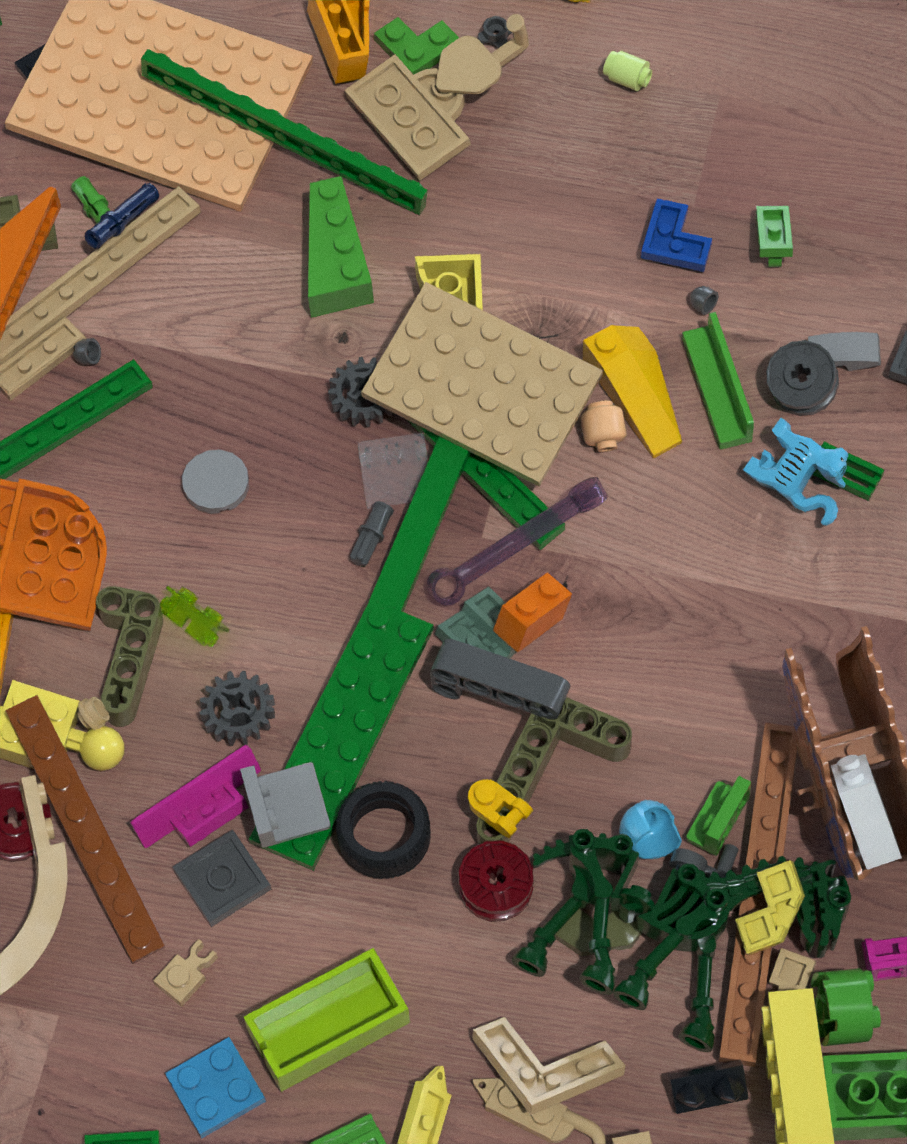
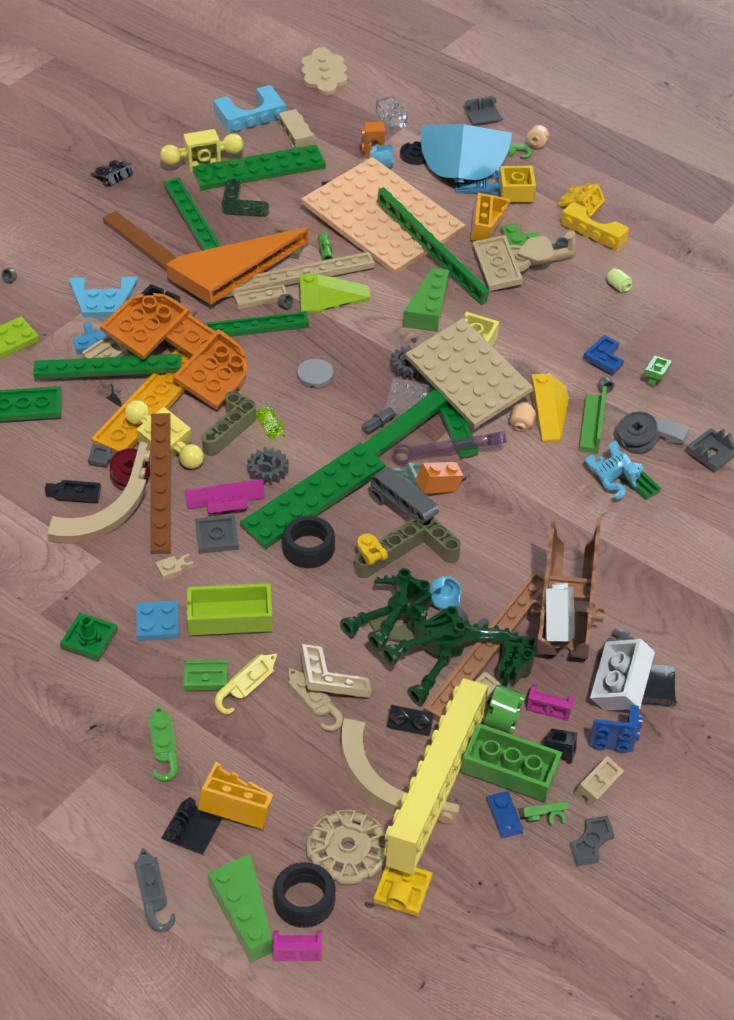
camera: 20 degrees right, 15 degrees down
tan plate [77,697,110,730] -> none
dark blue pin [84,183,159,249] -> none
light grey bracket [240,762,331,848] -> none
dark red wheel [459,840,534,922] -> none
bright green bracket [686,776,751,856] -> none
light yellow tile [735,860,805,955] -> none
none -> lime wedge [300,274,370,313]

